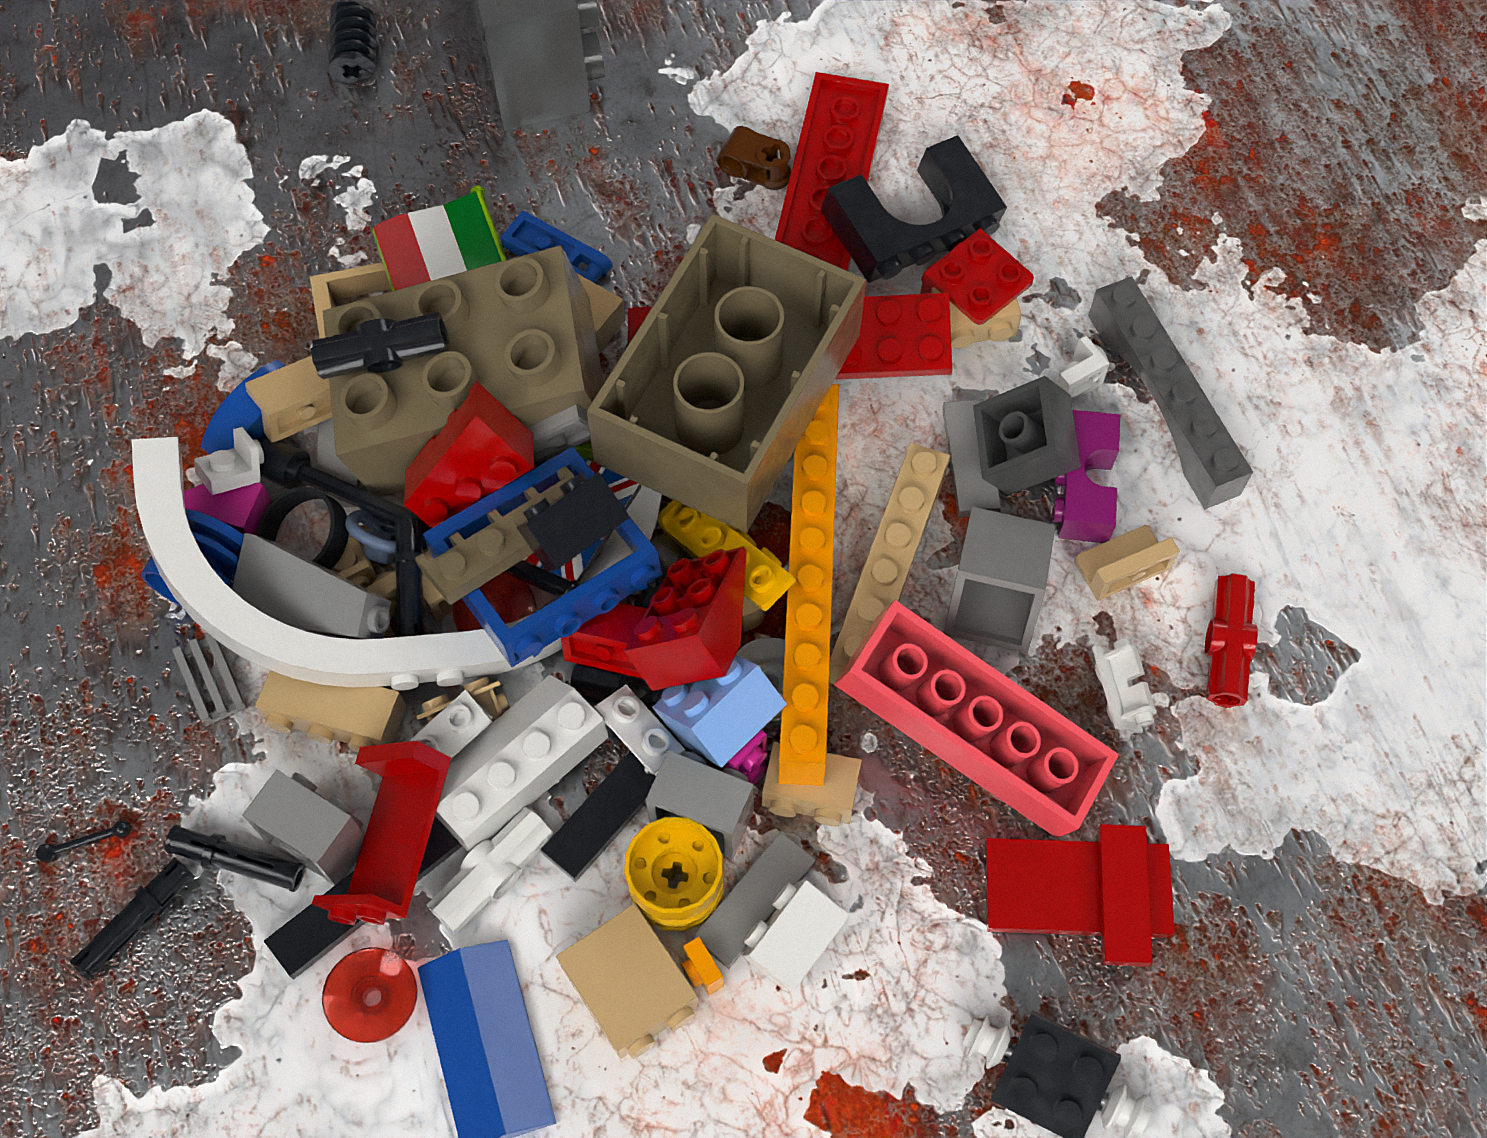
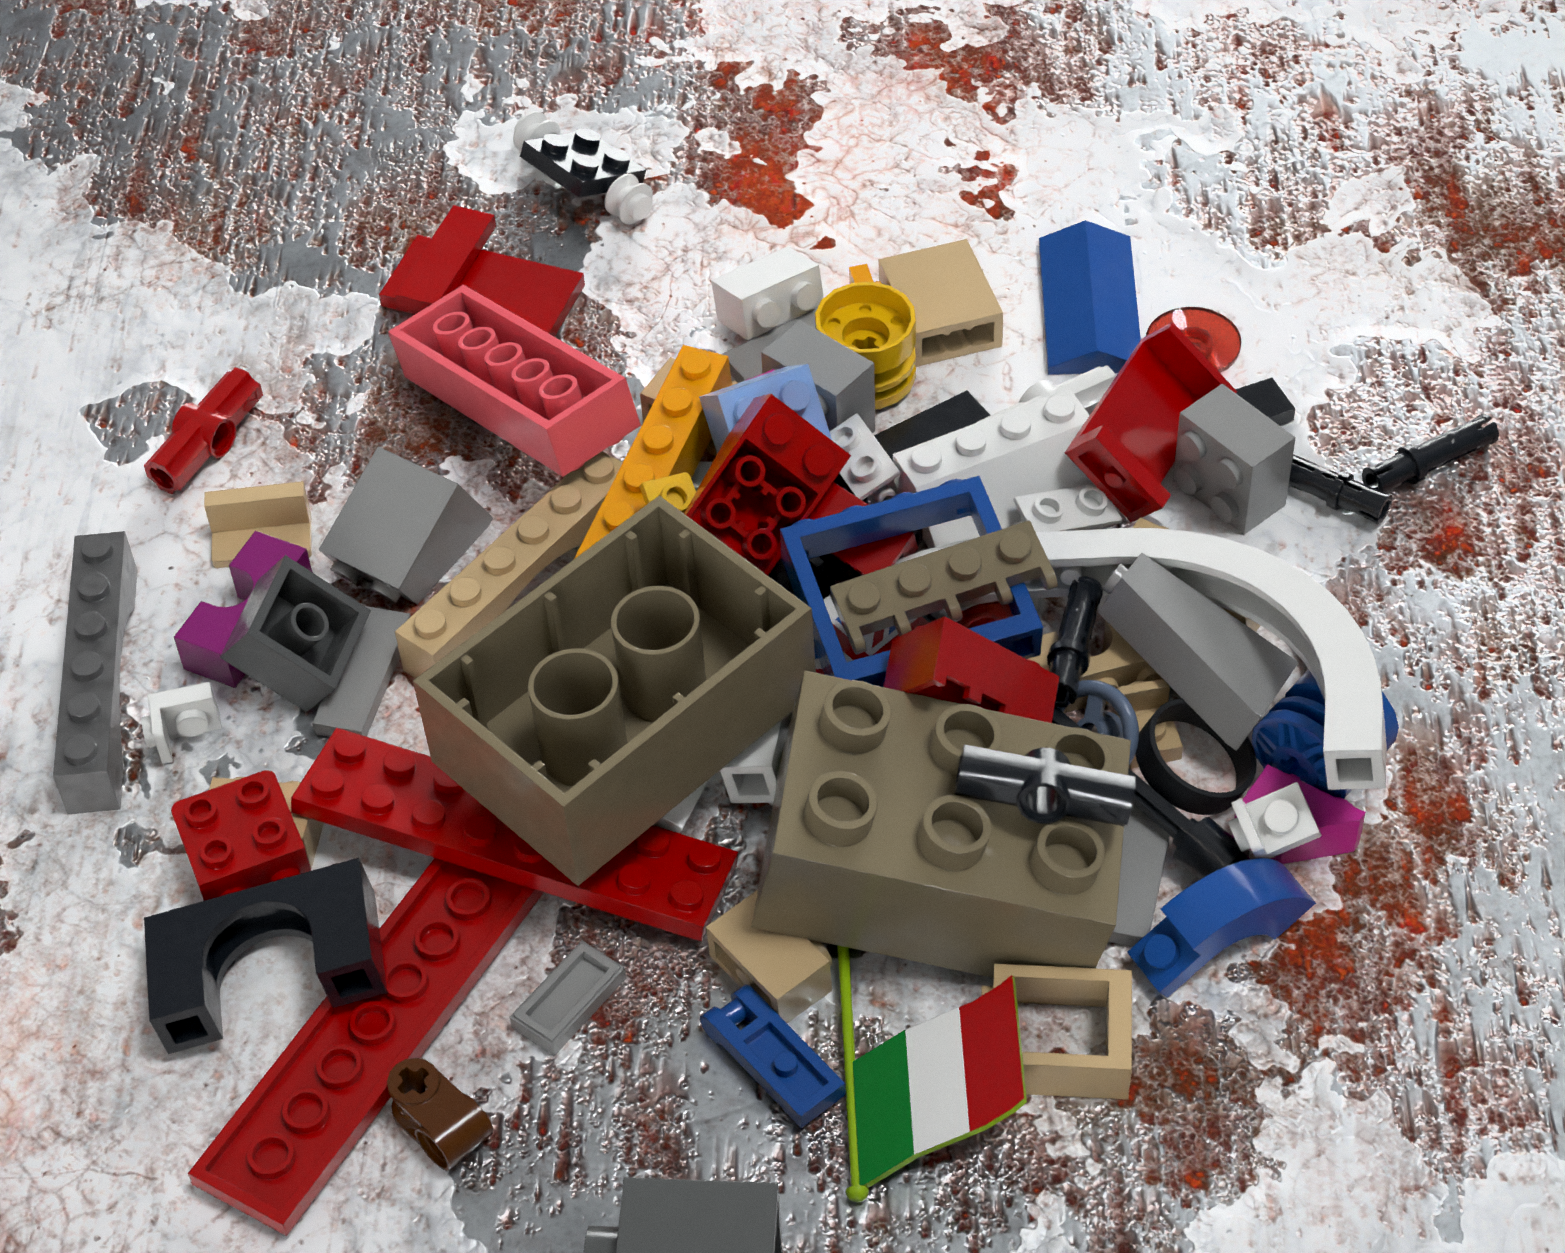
camera: 160 degrees left, 15 degrees down
black hinge [36,820,131,863] -> none
tan panel [245,355,332,443] -> none
black brick [516,472,630,572] -> none
white hinge [1092,639,1156,734] -> none

